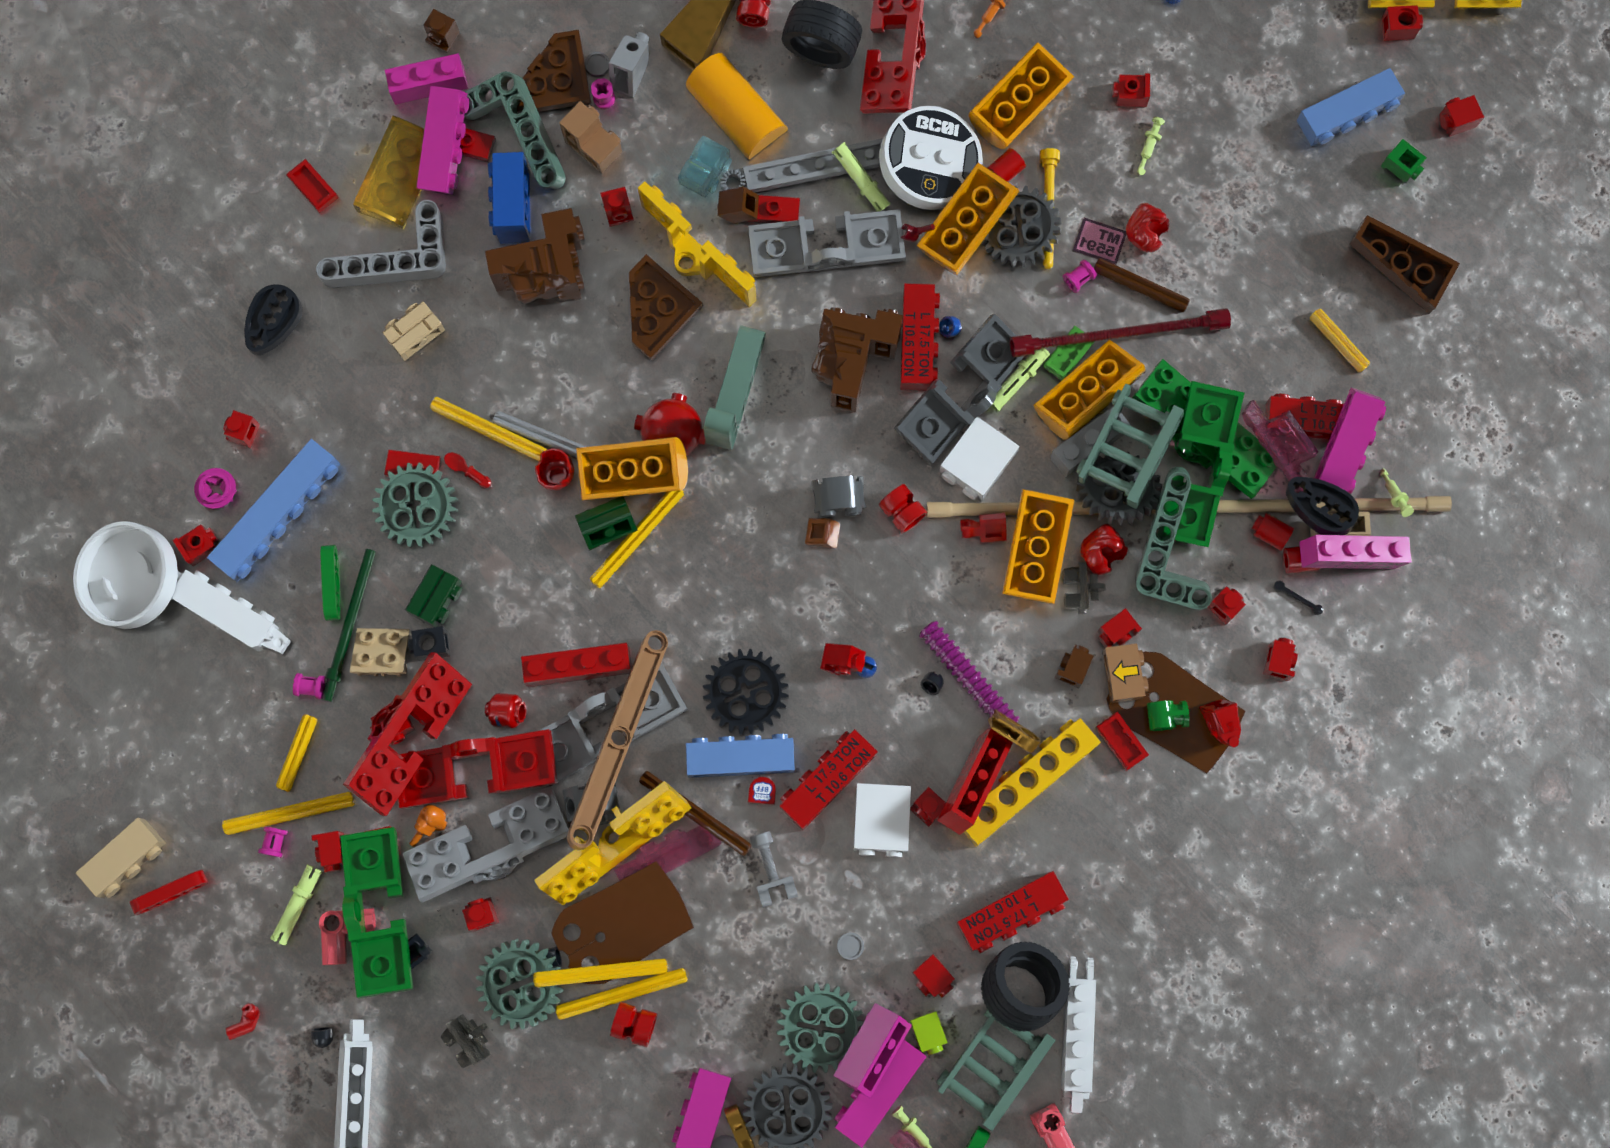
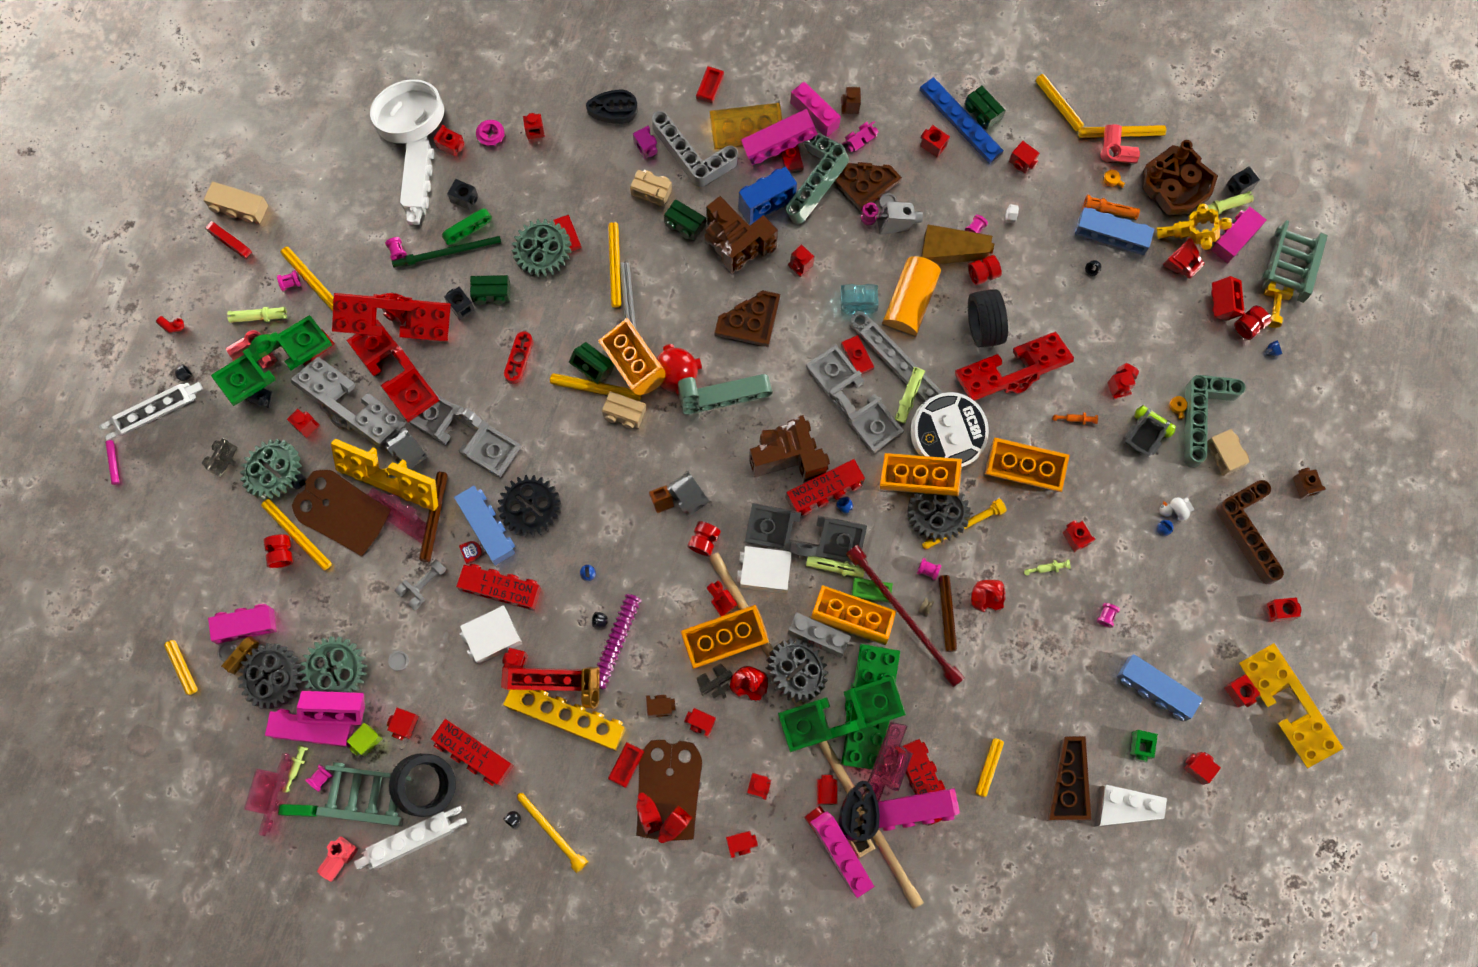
camera: 55 degrees right, 5 degrees down
medium blue brick [207,439,340,582] -> none
yellow axle [276,714,317,792] -> none
red brick [311,831,344,873] -> none
tan hinge [350,628,410,677] -> none
orange piece [409,805,447,847] -> none
red piece [444,452,491,488] -> none
red head [485,693,527,729] -> none
red brick [521,643,632,687] -> none
yellow axle [533,959,668,987] -> none
red hair [535,448,575,491] -> none
medium nougat brick [559,101,622,173] -> none
medium nougat beam [567,630,668,850] -> none
yellow plate [638,181,757,308] -> none
reddish brown brick [717,186,759,224] -> none
red brick [820,643,866,675] -> none
dark red hand [901,224,935,242] -> none
red brick [987,148,1026,182] -> none
clear pink sticker [1073,217,1127,265] -> none
sand green fence [1076,384,1184,509] -> none
medium nougat brick [1102,643,1149,704] -> none
sand green beam [1136,467,1212,610] -> none
green piece [1147,700,1189,731] -> none
black hinge [1274,581,1324,615] -> none
yellowish green piece [1380,468,1414,517] -> none
none -> dark pink bush [305,764,333,792]
none -> black brick [447,179,478,210]
none -> black hinge [503,811,521,829]
none -> red beam [504,331,533,384]
none -> yellow piece [517,793,589,873]
none -> tan brick [602,391,646,429]
none -> magenta brick [633,126,658,159]
none -> red piece [636,793,662,835]
none -> dark green brick [664,200,706,240]
none -> dark pink hinge [842,121,879,153]
none -> dark tan bush [918,598,934,617]
none -> white wedge [1094,785,1167,827]
none -> dark pink bush [1097,603,1120,628]

